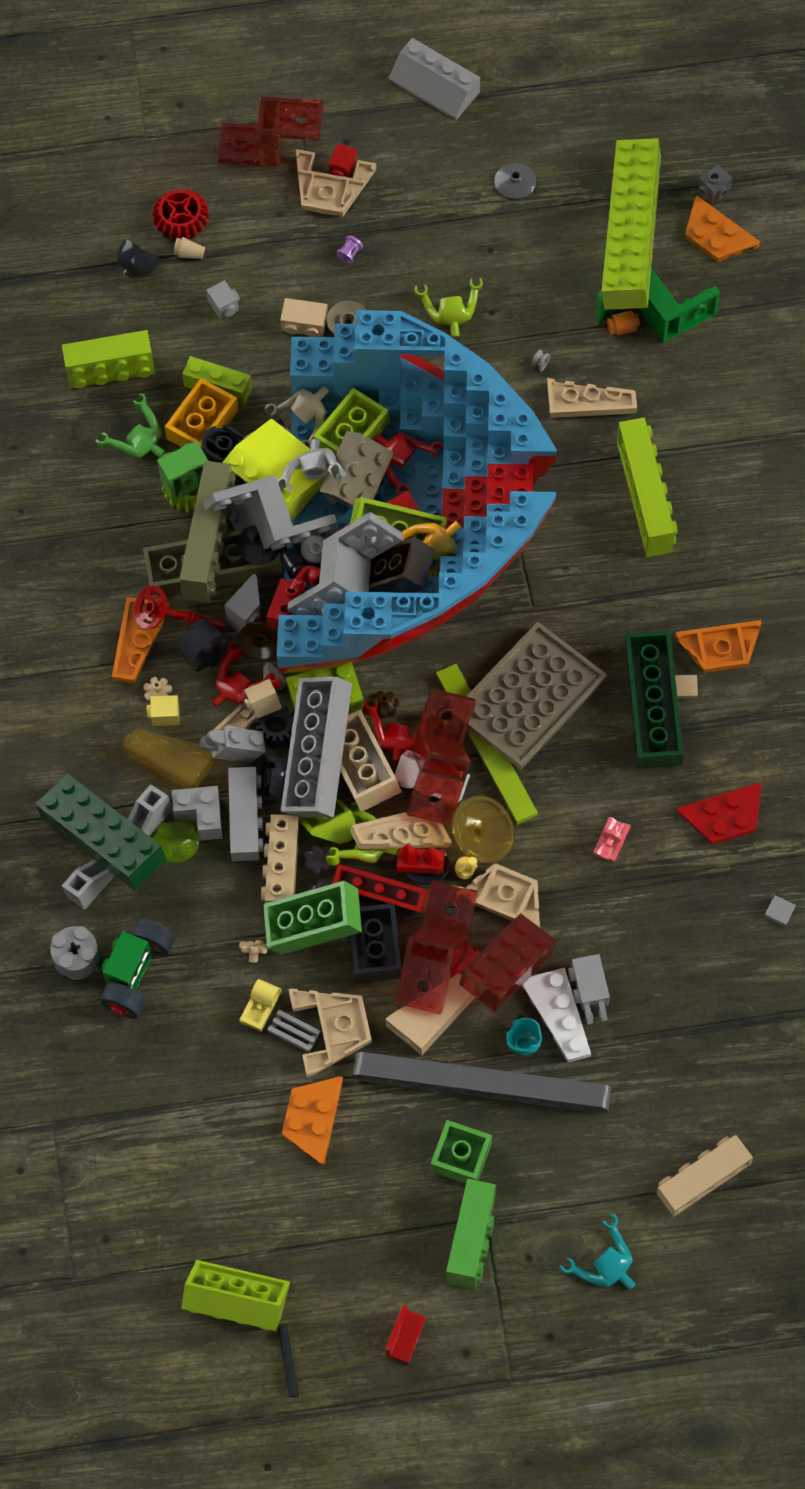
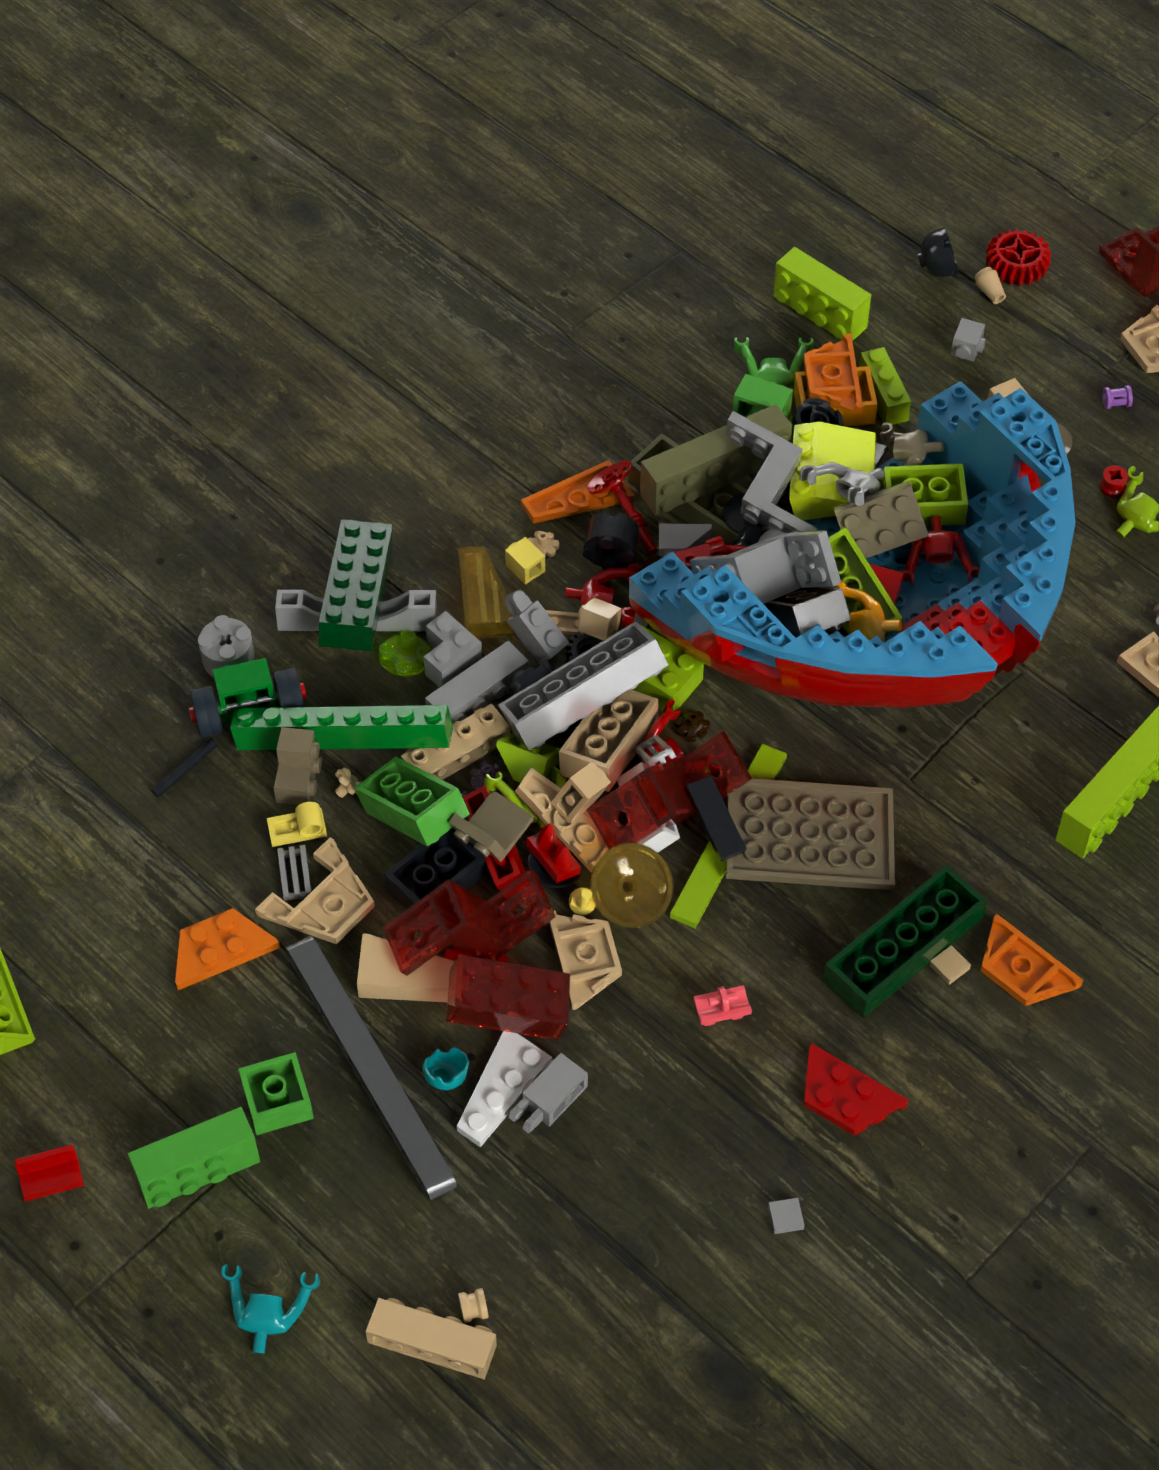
camera: 50 degrees right, 10 degrees down
none -> black piece [151,738,218,798]
none -> green brick [230,705,453,750]
none -> dark tan brick [274,727,322,805]
none -> dark tan bracket [449,792,533,862]
none -> tan wheel [458,1288,488,1324]
none -> tan brick [551,761,611,823]
none -> light grey tile [634,735,676,771]
none -> black tile [685,776,747,862]
none -> orange wing [803,334,863,414]
none -> red wheel [1100,465,1128,498]

